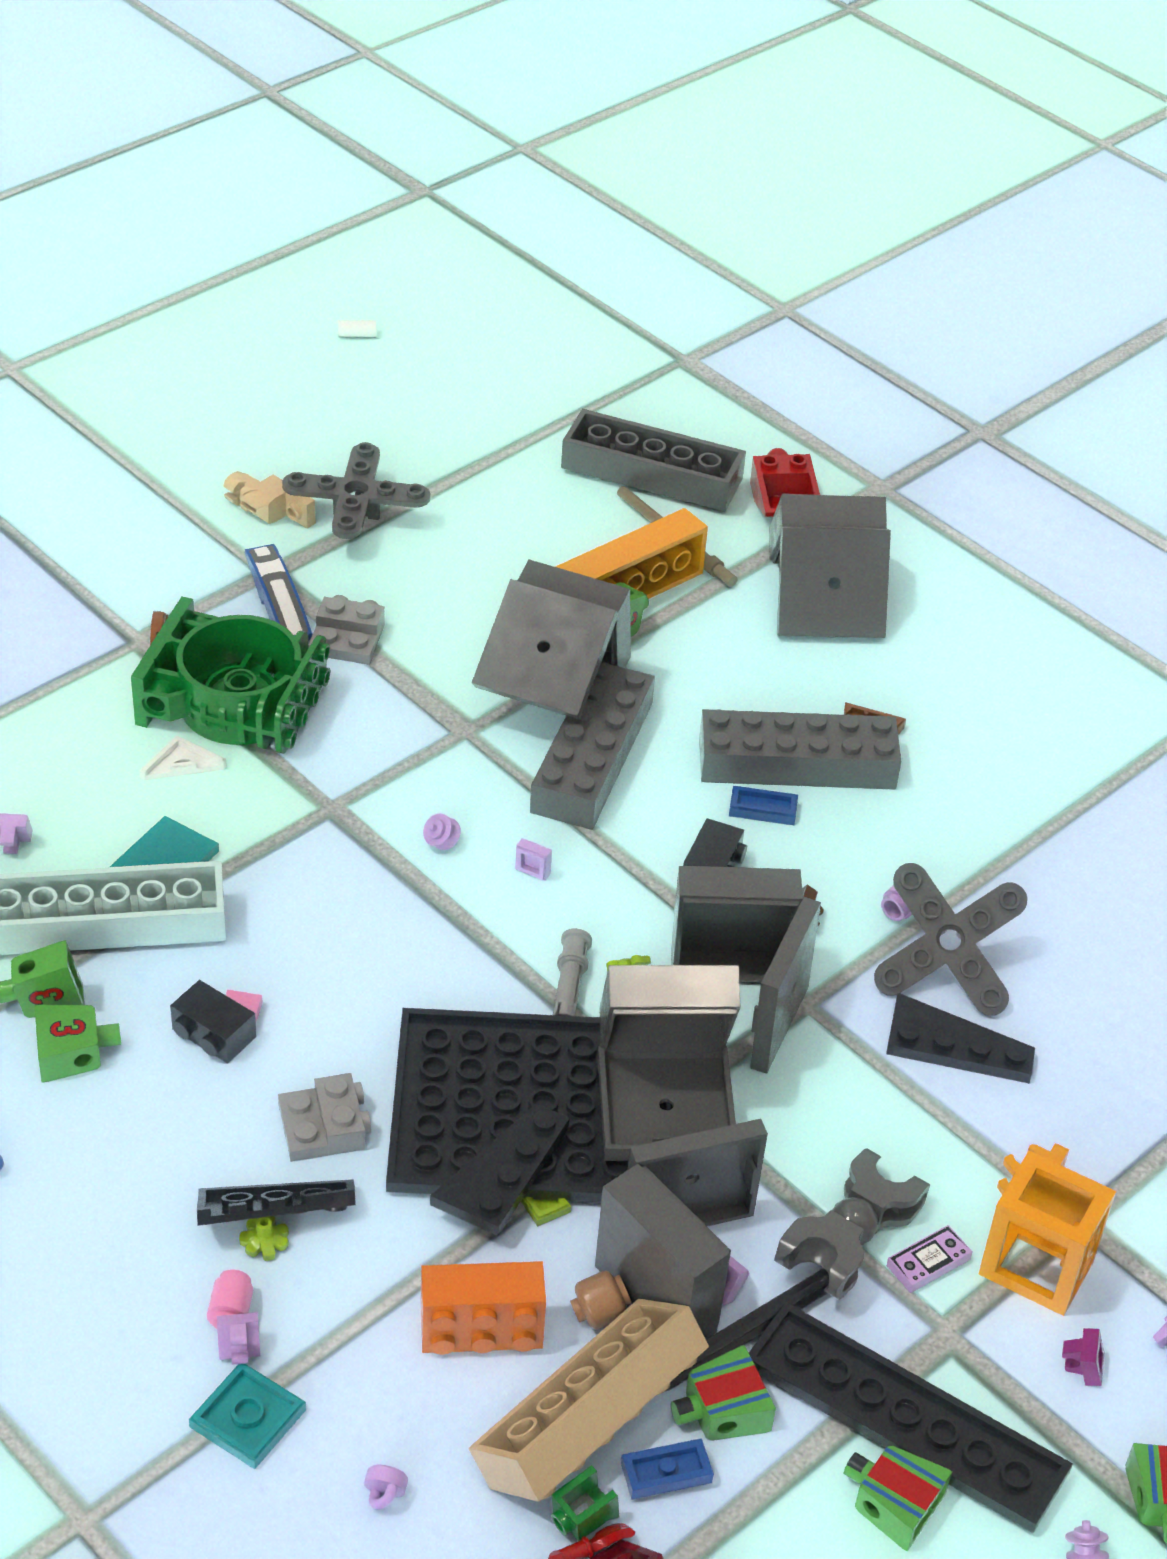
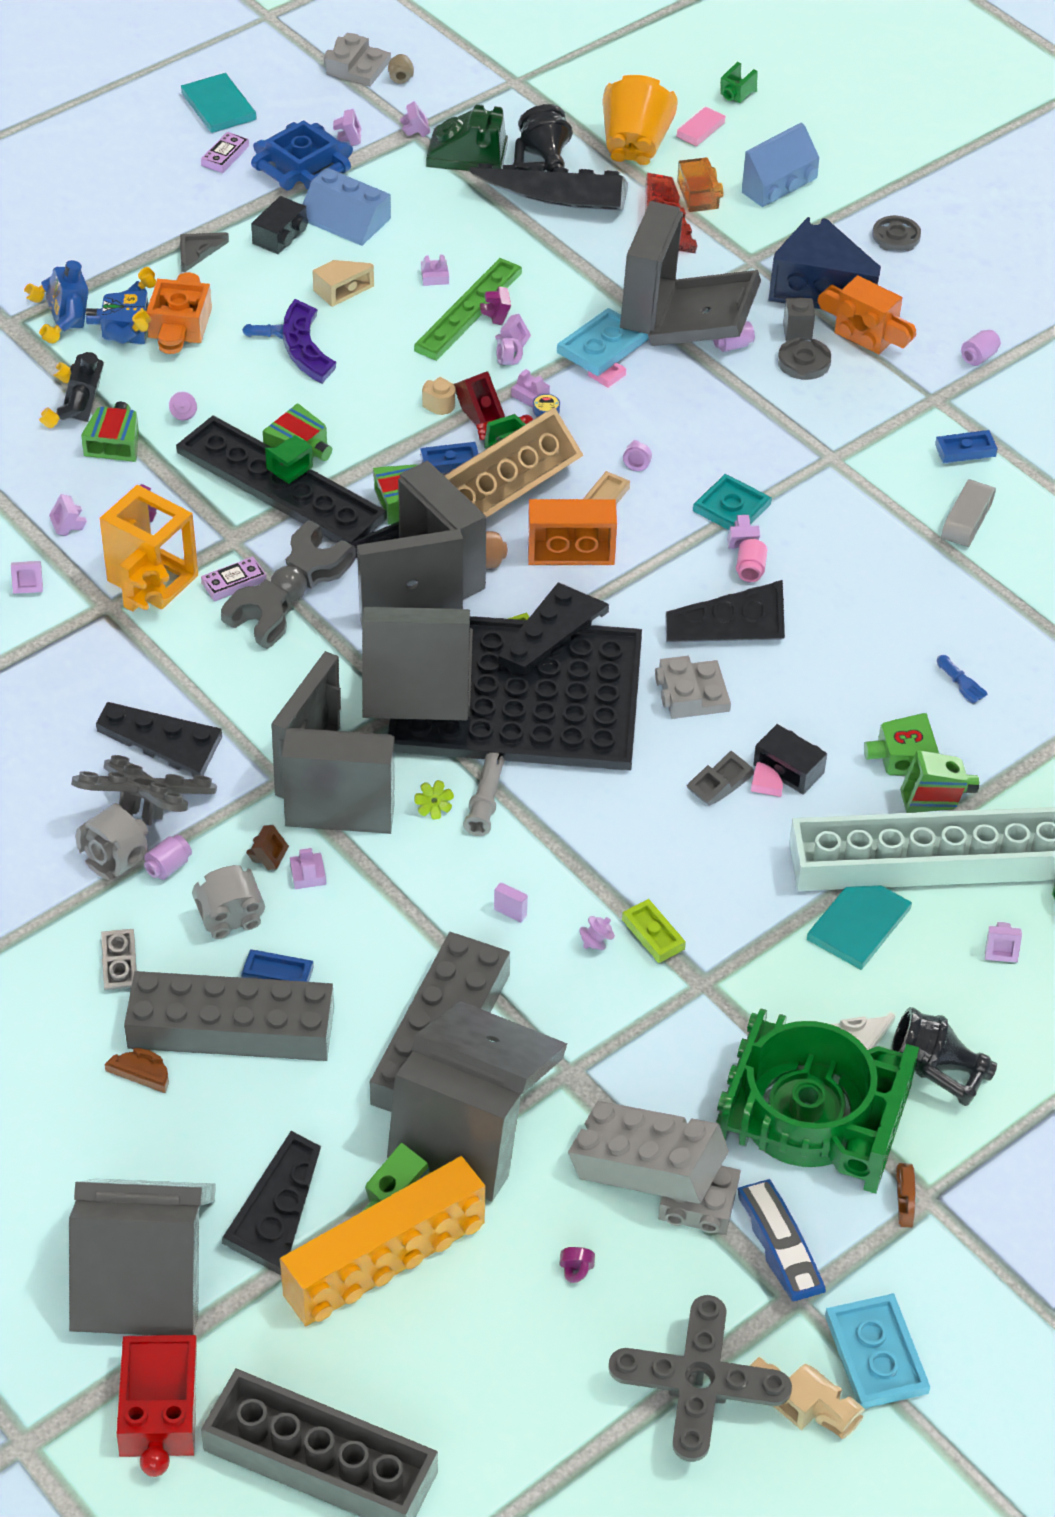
camera: 175 degrees left, 5 degrees up
dark tan bar [617,486,738,587] -> none
black brick [683,818,748,867] -> none
none -> light grey brick [75,803,148,880]
none -> light grey slope [101,928,137,990]
none -> light grey brick [191,865,266,939]
none -> black wing [222,1131,321,1275]
none -> green window [265,435,313,484]
none -> magenta tile [559,1247,595,1283]
none -> light grey piece [568,1101,729,1204]
none -> tan tile [583,471,630,505]
none -> lime plate [622,898,686,963]
none -> dark grey slope [686,750,754,806]
none -> medium azure plate [825,1293,931,1409]
none -> black piece [891,1007,997,1106]

